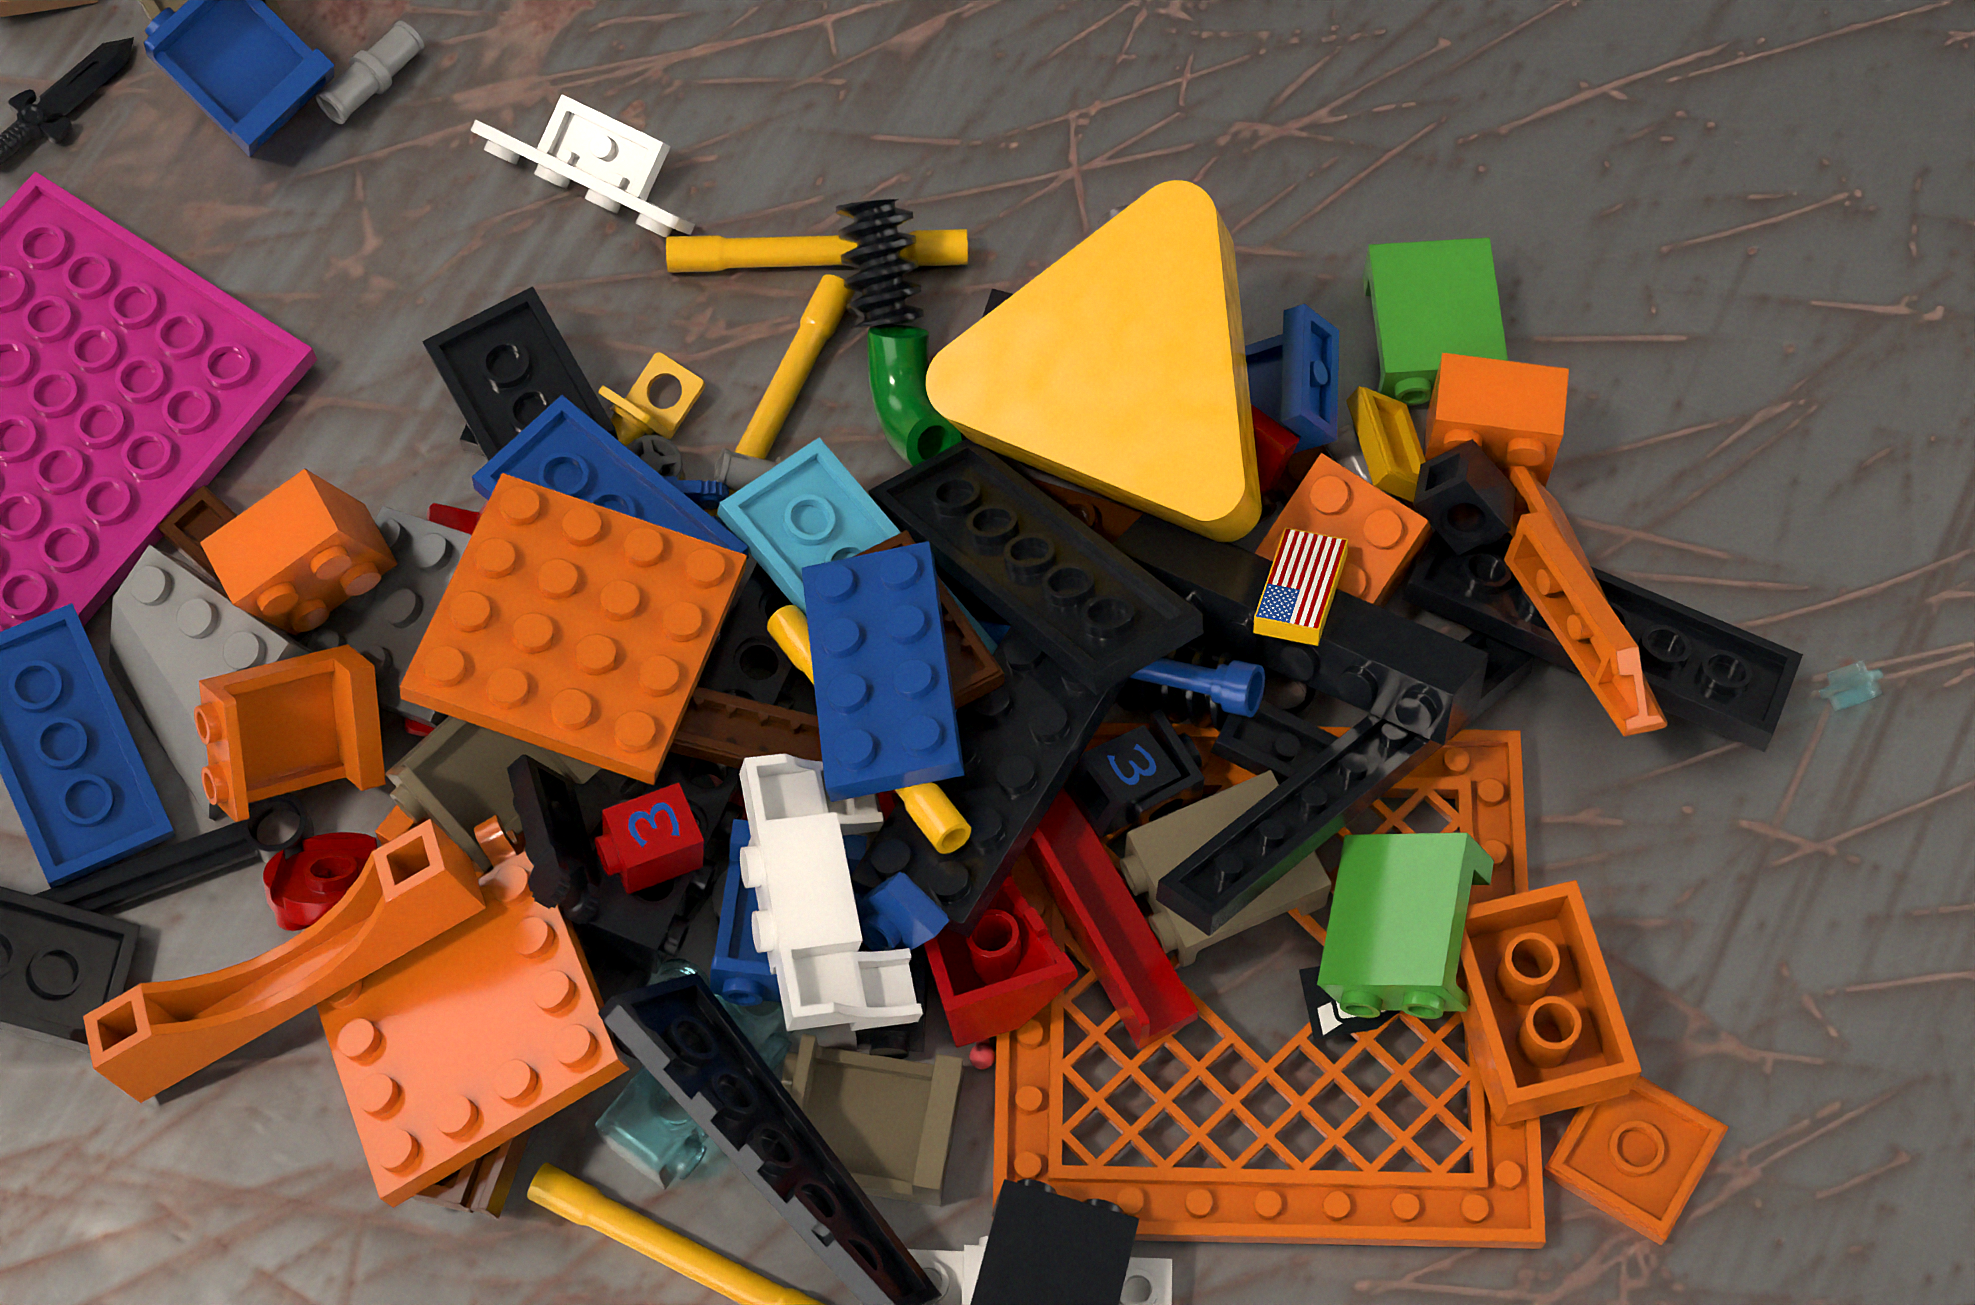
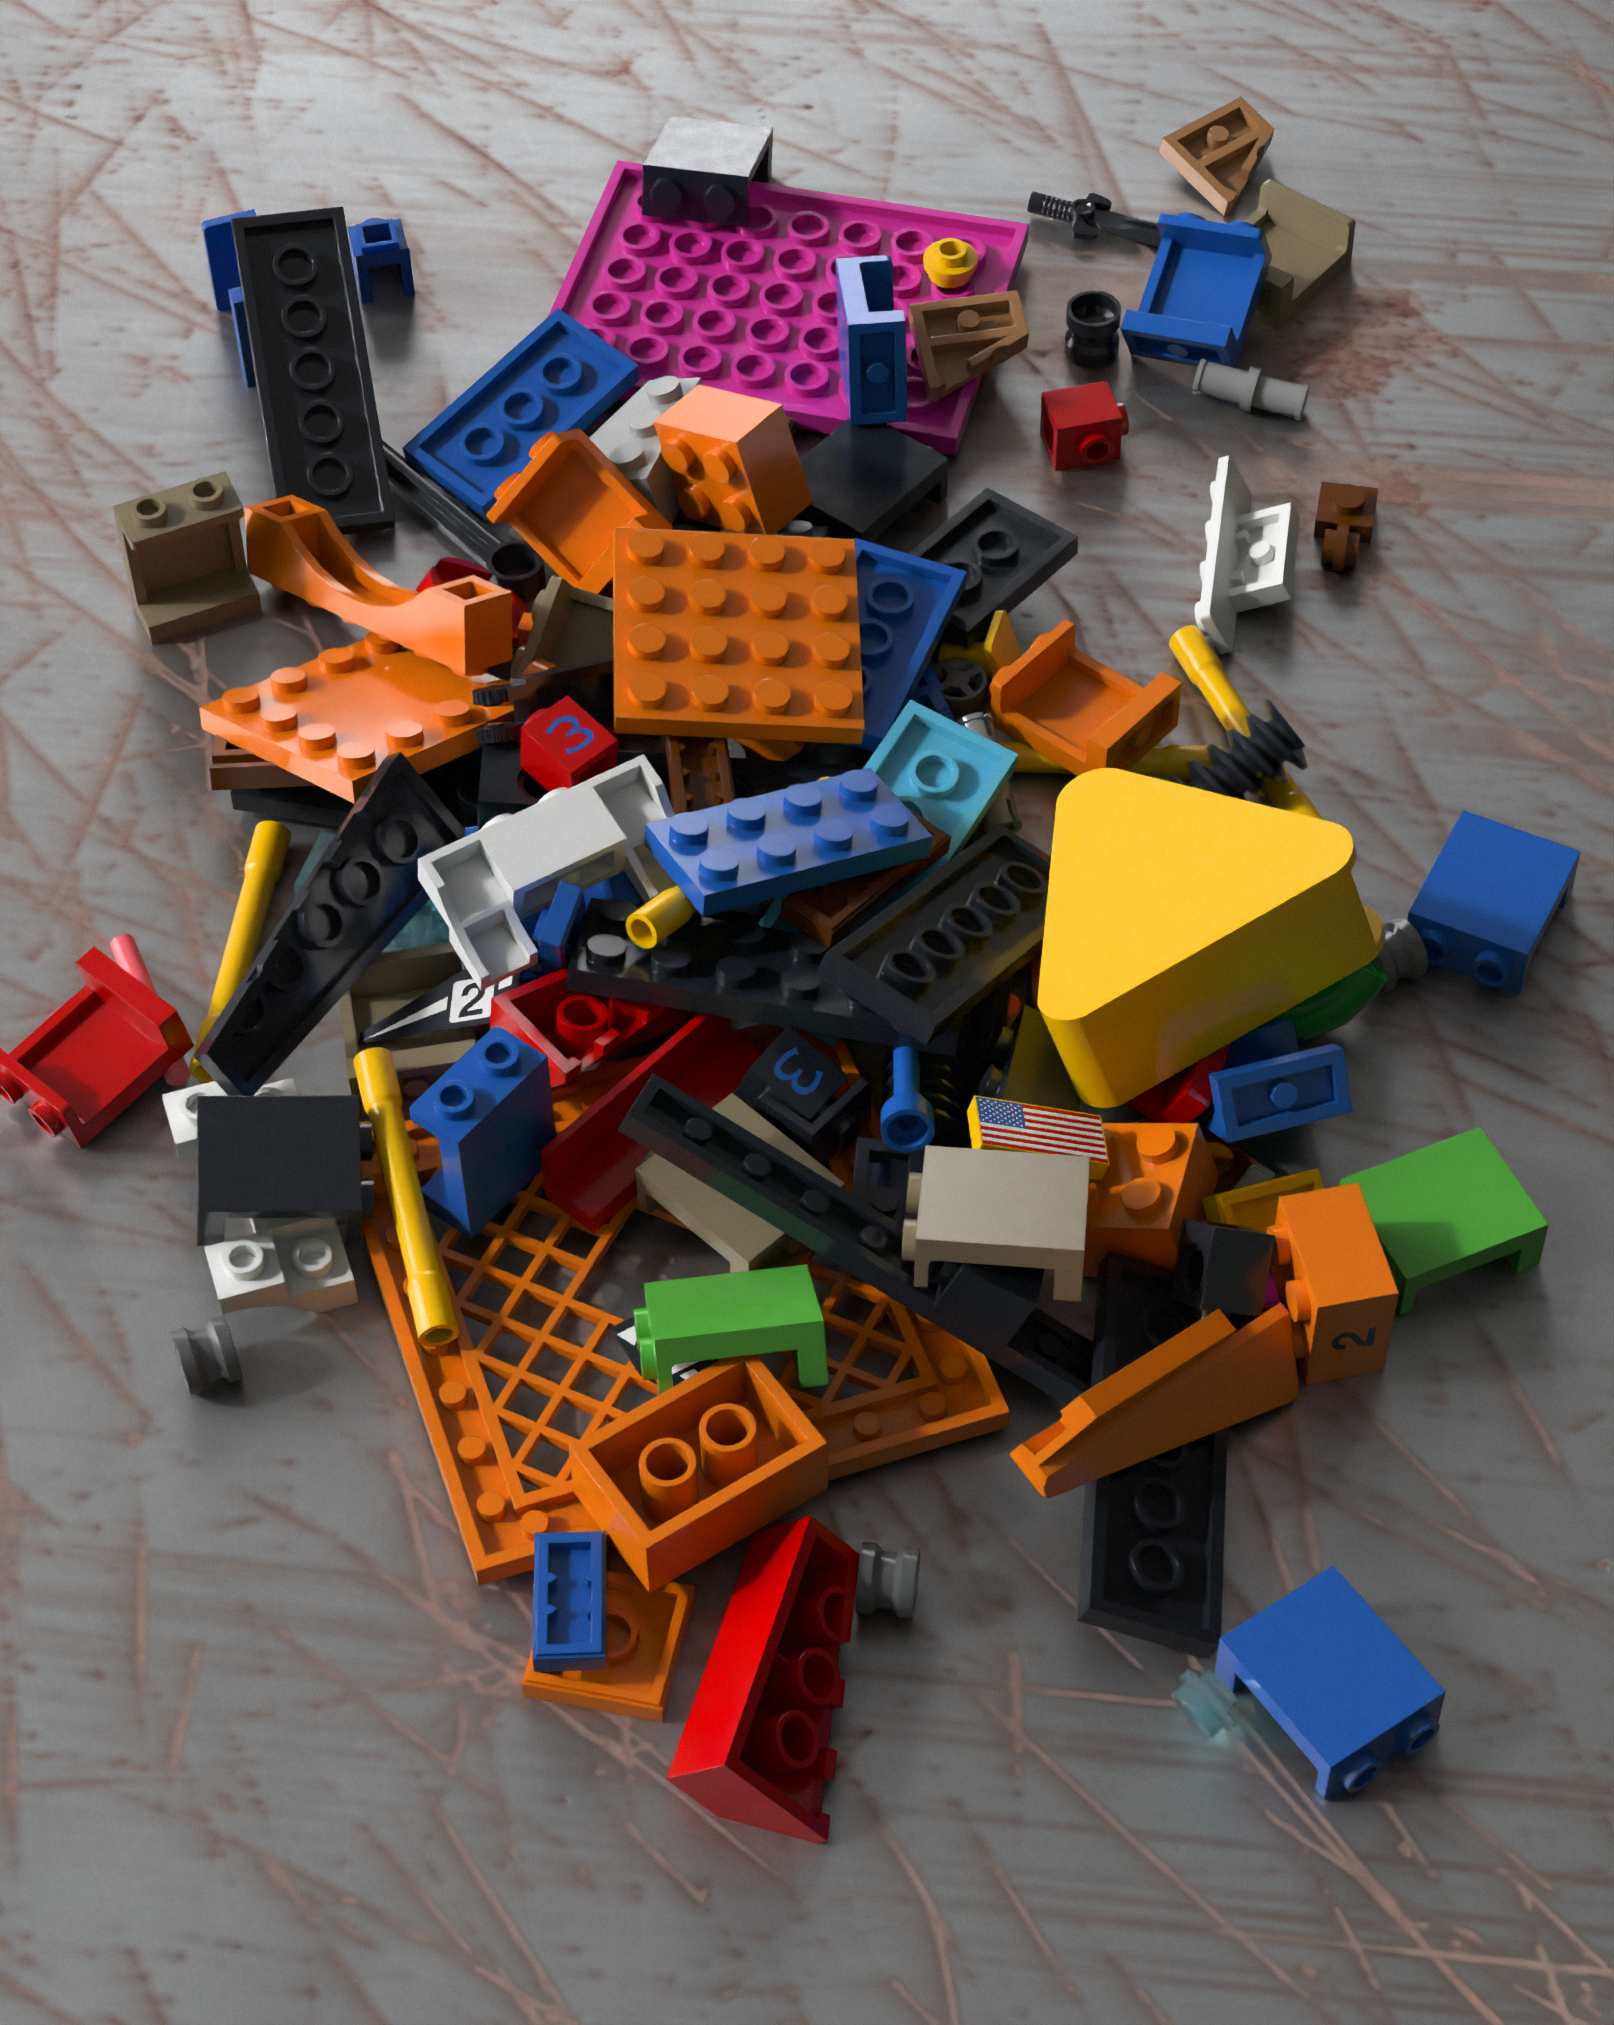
camera: 70 degrees right, 15 degrees down
none -> dark tan panel [113,471,262,644]
none -> yellow piece [353,1047,459,1347]
none -> sticker [359,968,522,1044]
none -> blue panel [409,1026,556,1239]
none -> blue plate [533,1531,607,1672]
none -> red wedge [666,1516,860,1844]
none -> black panel [791,419,948,544]
none -> blue panel [836,255,907,426]
none -> dark grey wheel [855,1542,920,1619]
none -> dark tan panel [902,1145,1090,1302]
none -> medium nougat wing [908,290,1029,402]
none -> yellow plate [923,238,978,288]
none -> orange panel [989,619,1182,776]
none -> red brick [1040,381,1129,471]
none -> black wheel [1064,290,1121,369]
none -> blue panel [1214,1565,1446,1800]
none -> reddish brown plate [1313,481,1378,572]
none -> blue panel [1407,810,1581,994]

